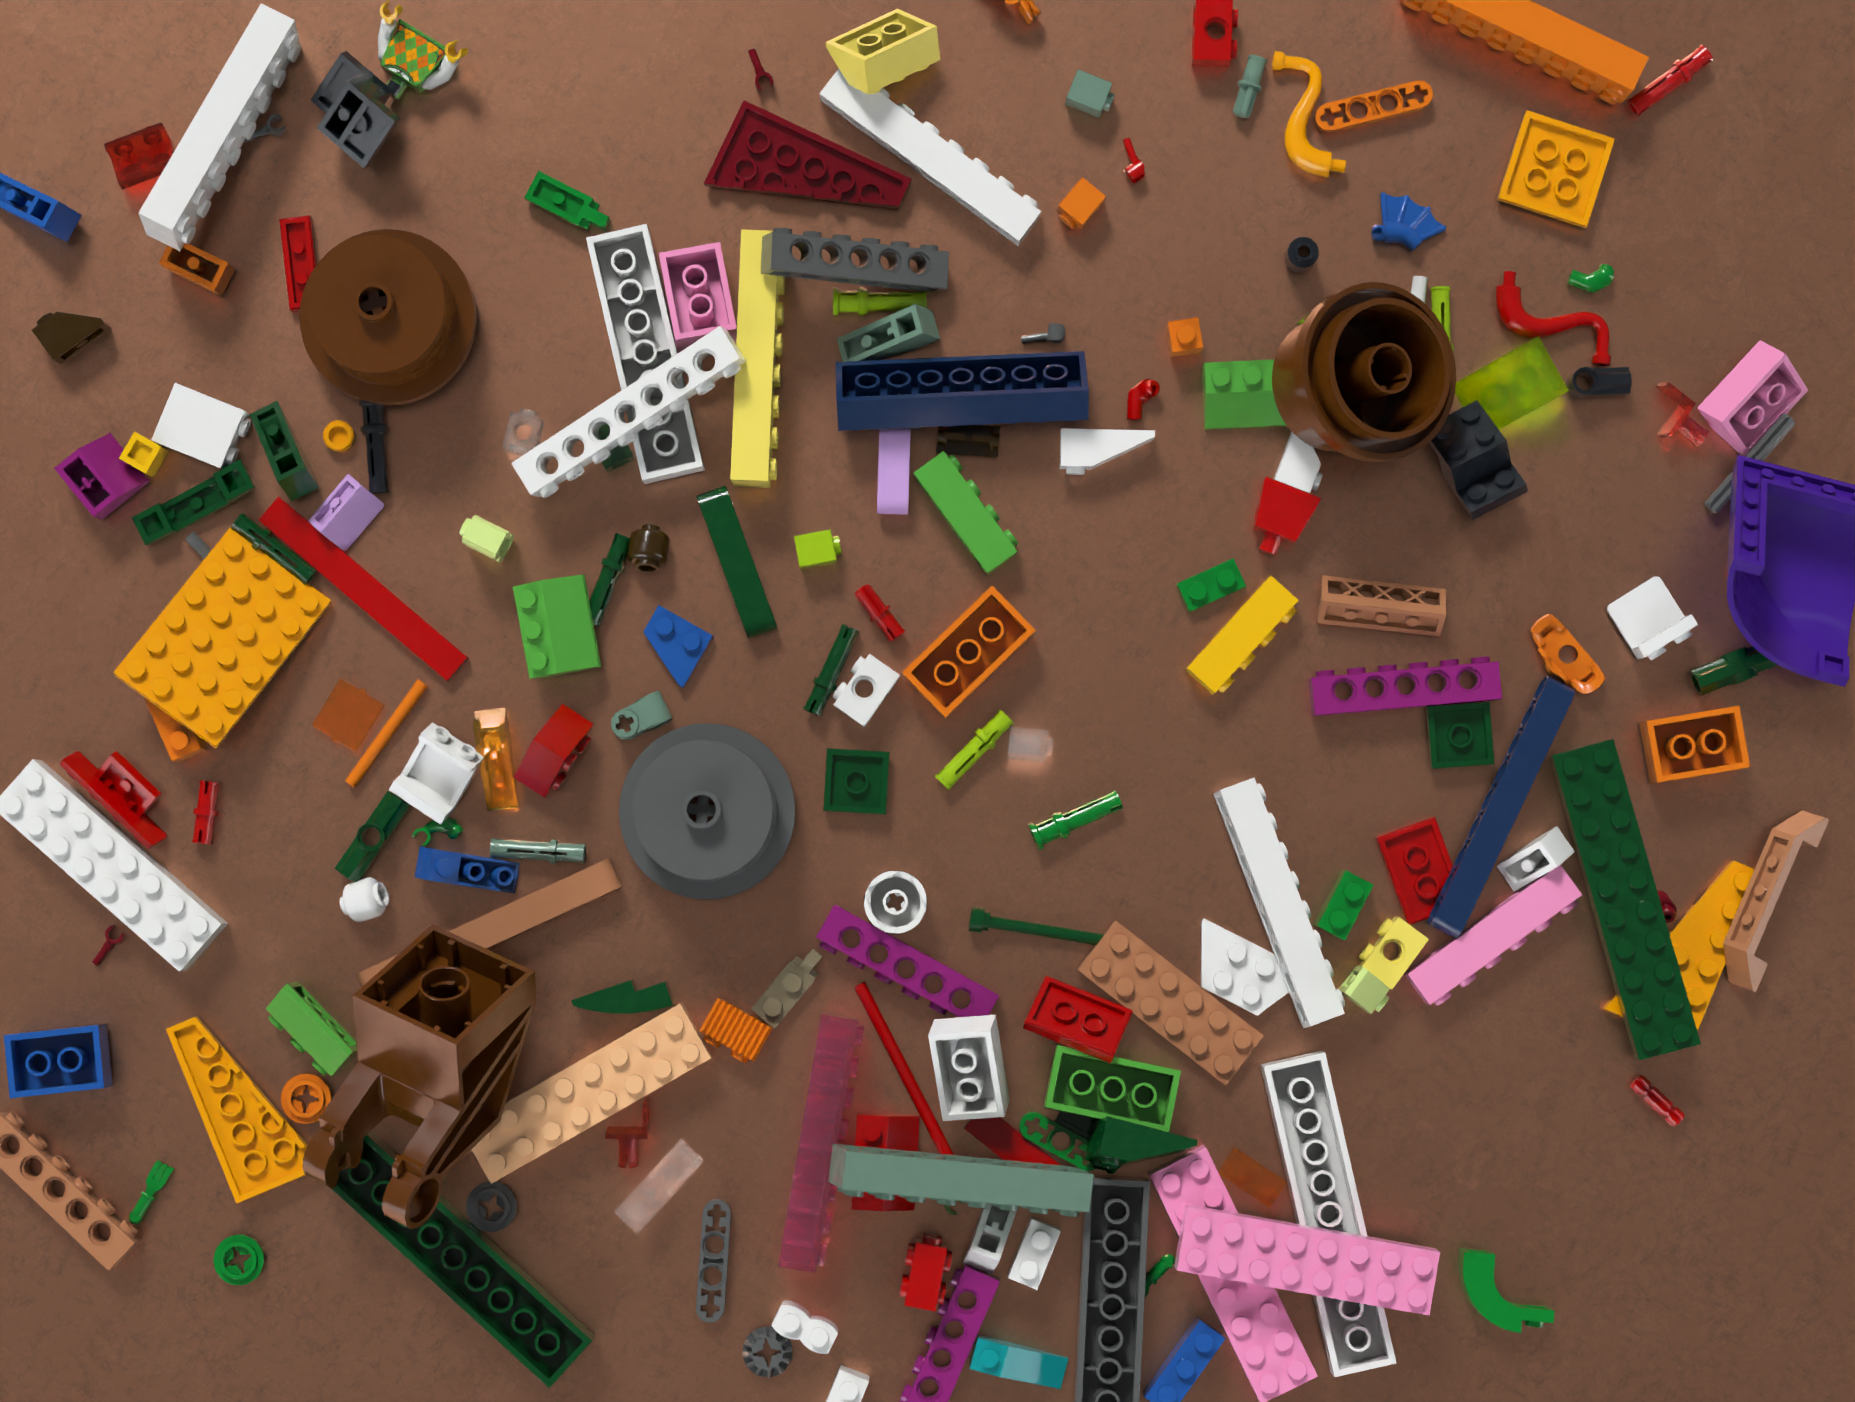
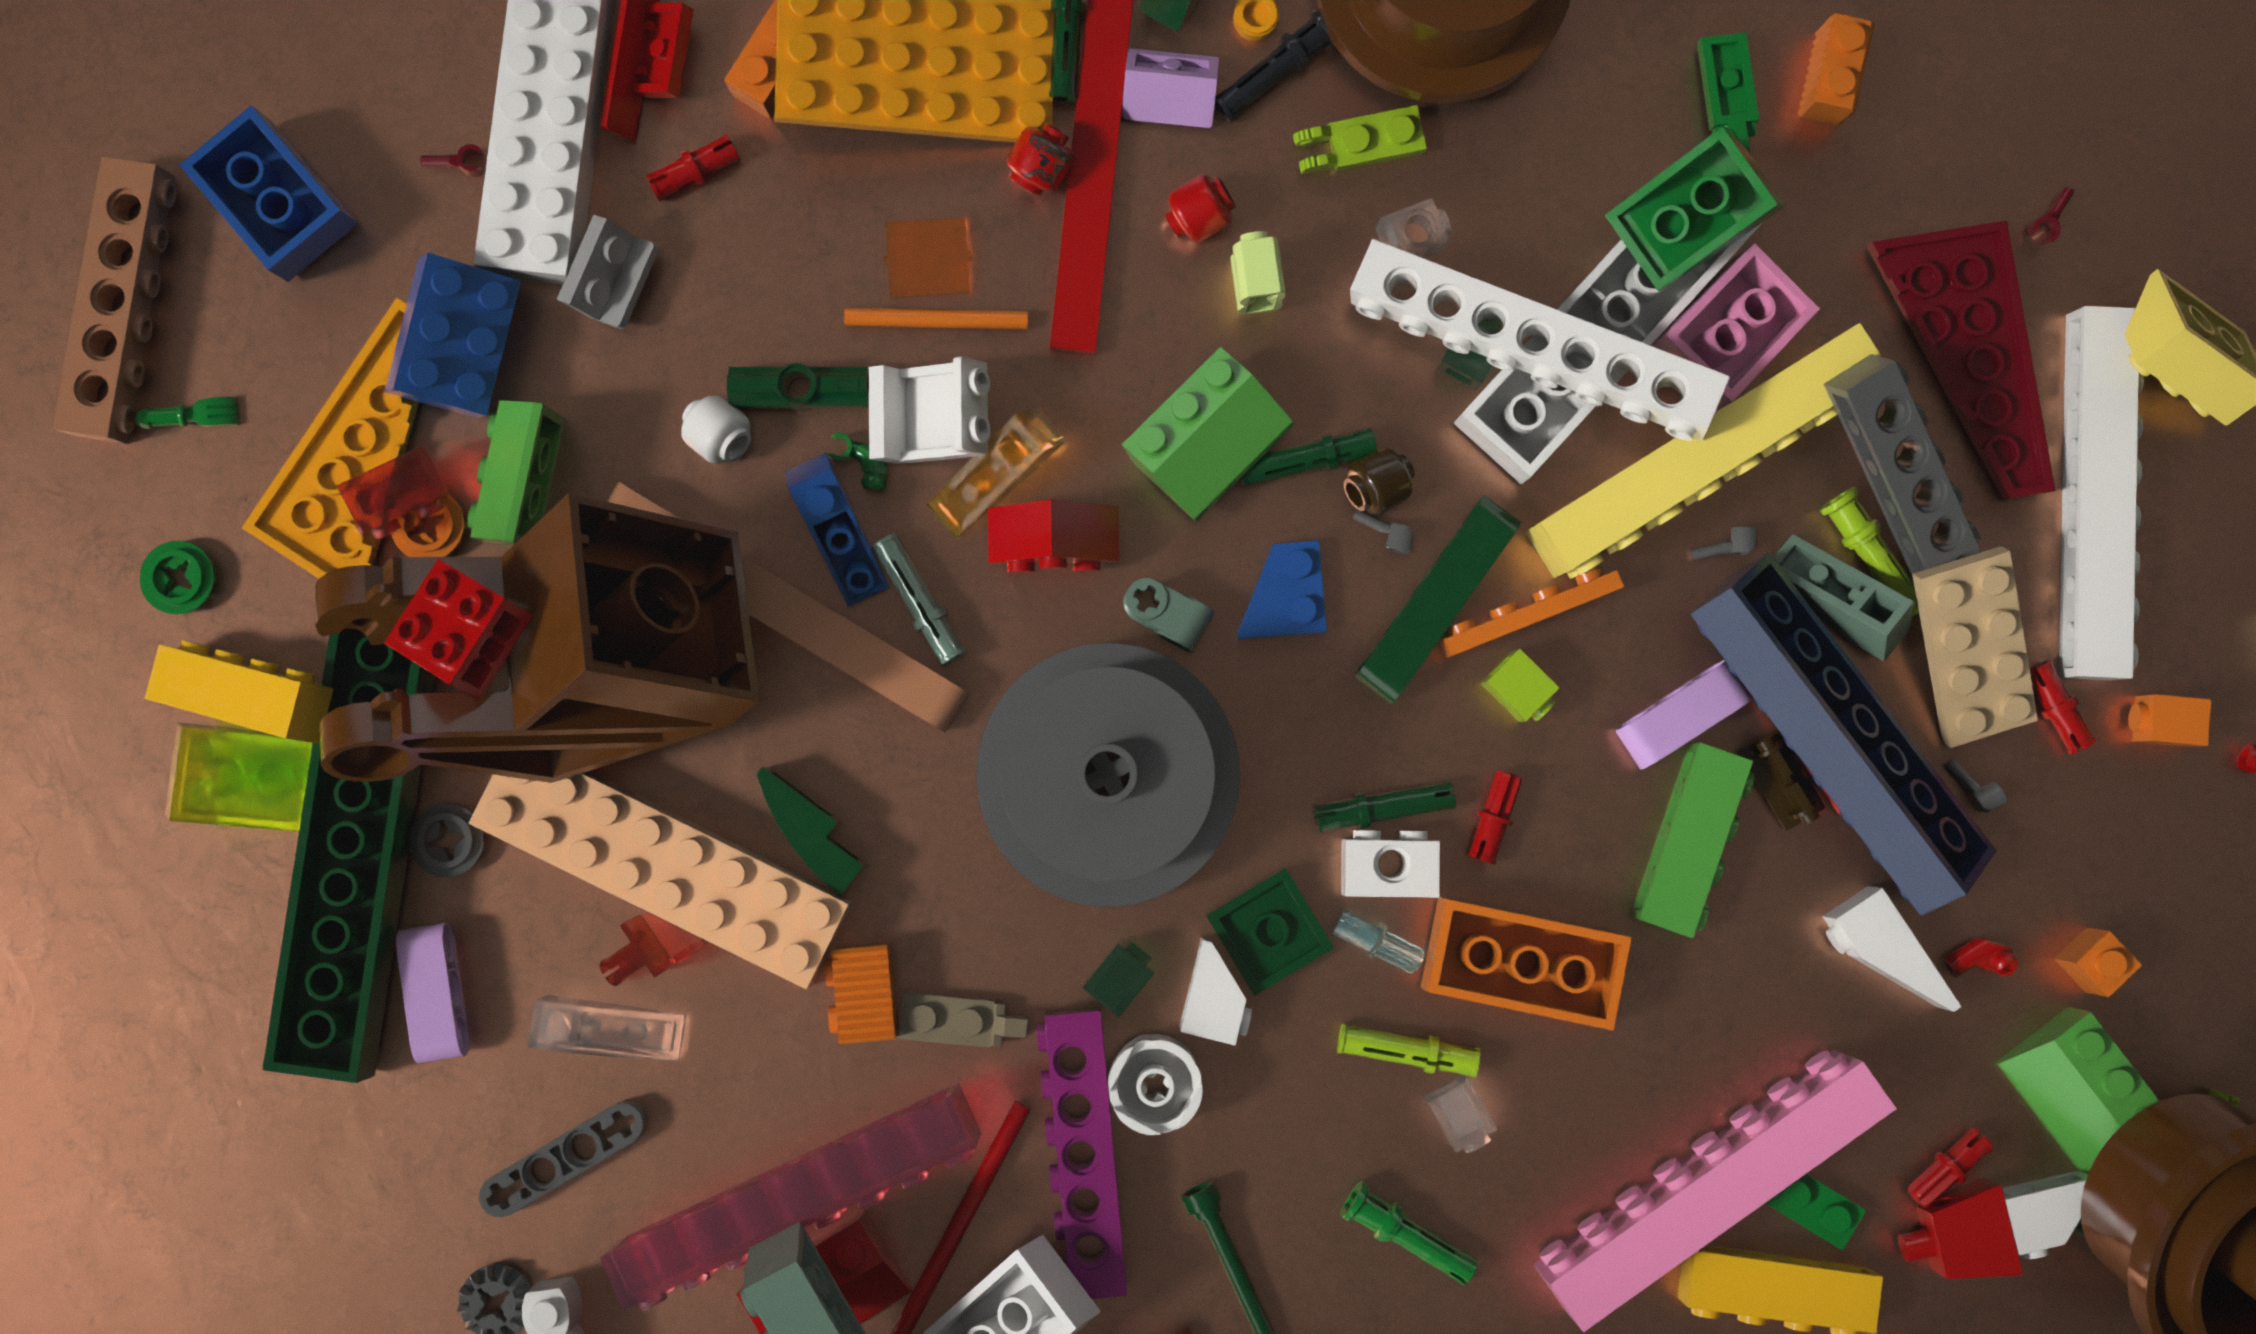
camera: 55 degrees right, 0 degrees up
none -> yellow brick [144,640,333,744]
none -> clear neon green slope [165,722,313,832]
none -> clear red bracket [336,445,451,540]
none -> blue brick [384,253,521,418]
none -> red brick [384,559,533,700]
none -> lavender beam [396,922,469,1064]
none -> light grey bracket [557,215,659,330]
none -> red head [1006,123,1075,196]
none -> clear green brick [1082,941,1155,1017]
none -> red head [1165,174,1236,243]
none -> white slope [1179,937,1252,1045]
none -> lime hinge [1293,105,1427,174]
none -> clear light blue axle [1331,908,1425,974]
none -> dark grey hand [1353,510,1413,554]
none -> orange plate [1438,567,1624,658]
none -> bright pink brick [1533,1051,1897,1332]
none -> green slope [1605,126,1786,291]
none -> dark grey hand [1691,527,1757,560]
none -> orange brick [1797,13,1875,126]
none -> red axle [1907,1127,1994,1208]
none -> tan plate [1912,546,2038,748]
none -> red pin [2030,659,2097,755]

